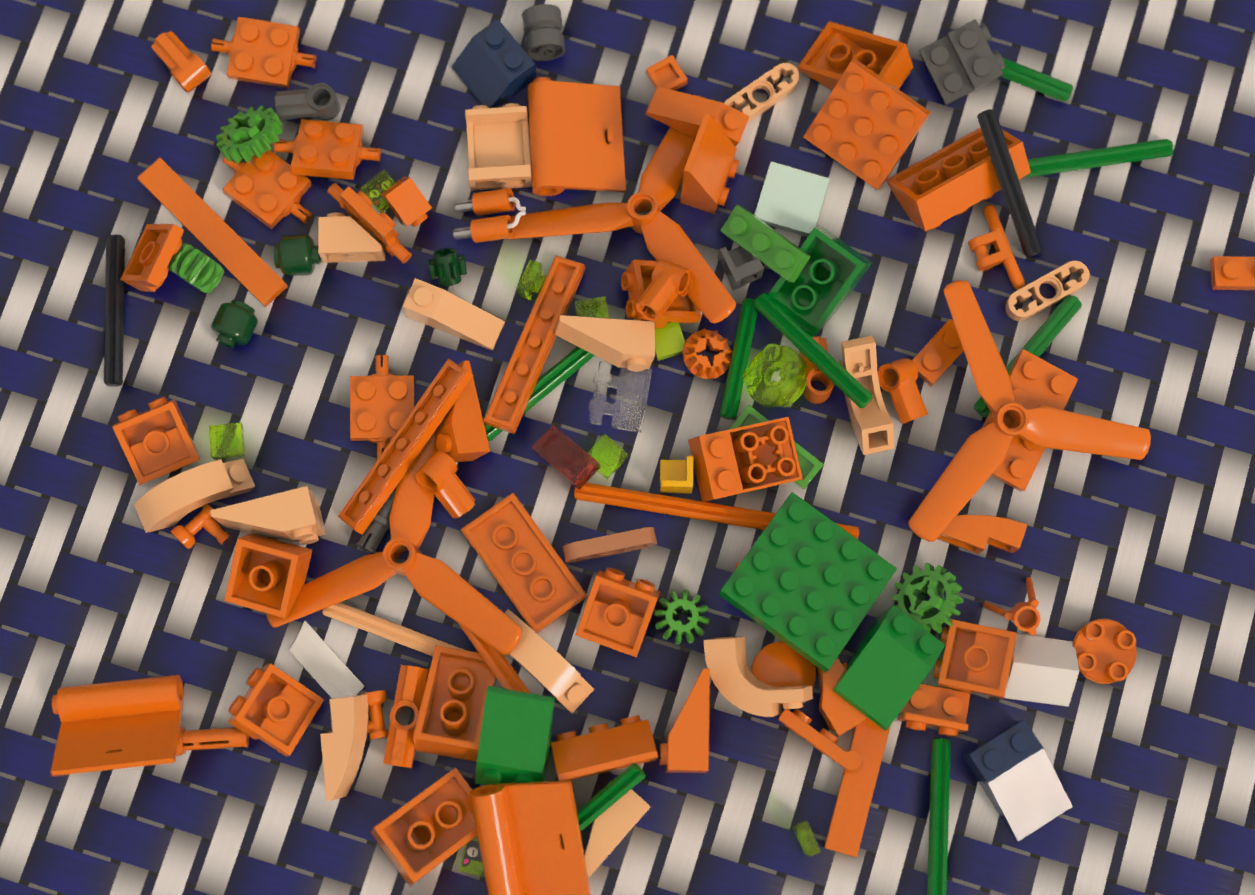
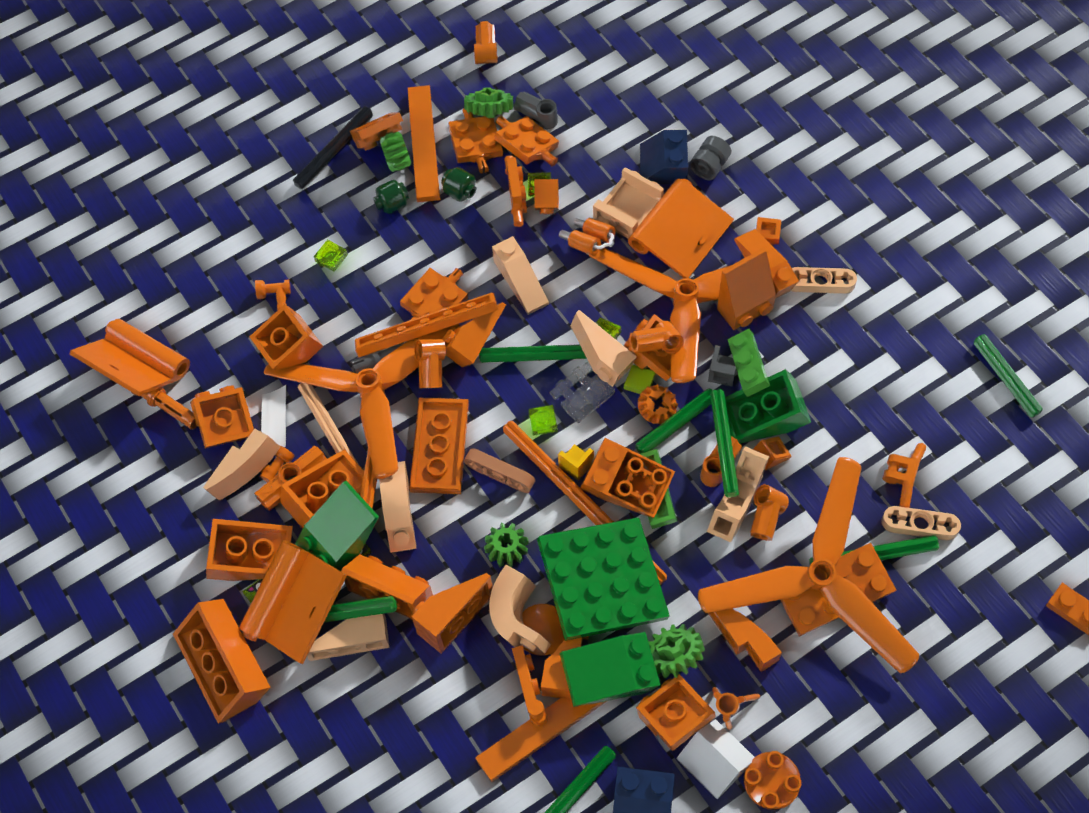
camera: 45 degrees right, 15 degrees down
orange plate [112,396,200,485] -> none
light nougat arch [134,458,255,533] -> none
light nougat slope [210,486,326,545] -> none
orange plate [211,17,316,89] -> none
light nougat slope [318,213,385,263] -> none
dark green gear [428,248,467,286] -> none
orange tile [483,256,586,434] -> none
clear neon green plate [517,259,545,300] -> none
clear red plate [532,424,601,490] -> none
orange plate [575,568,660,658] -> none
clear neon green plate [743,343,807,409] -> none
light aqua tile [754,161,830,237] -> none
clear neon green tile [793,821,821,857] -> none
orange slope [798,21,913,90] -> none
orange plate [803,59,931,190] -> none
orange slope [886,127,1031,231] -> none
orange bracket [898,684,970,737] -> none
orange plate [912,319,964,387] -> none
dark grey plate [919,19,1005,106] -> none
black axle [977,109,1042,257] -> none
green axle [1025,139,1173,178] -> none
none -> orange slope [753,436,792,470]

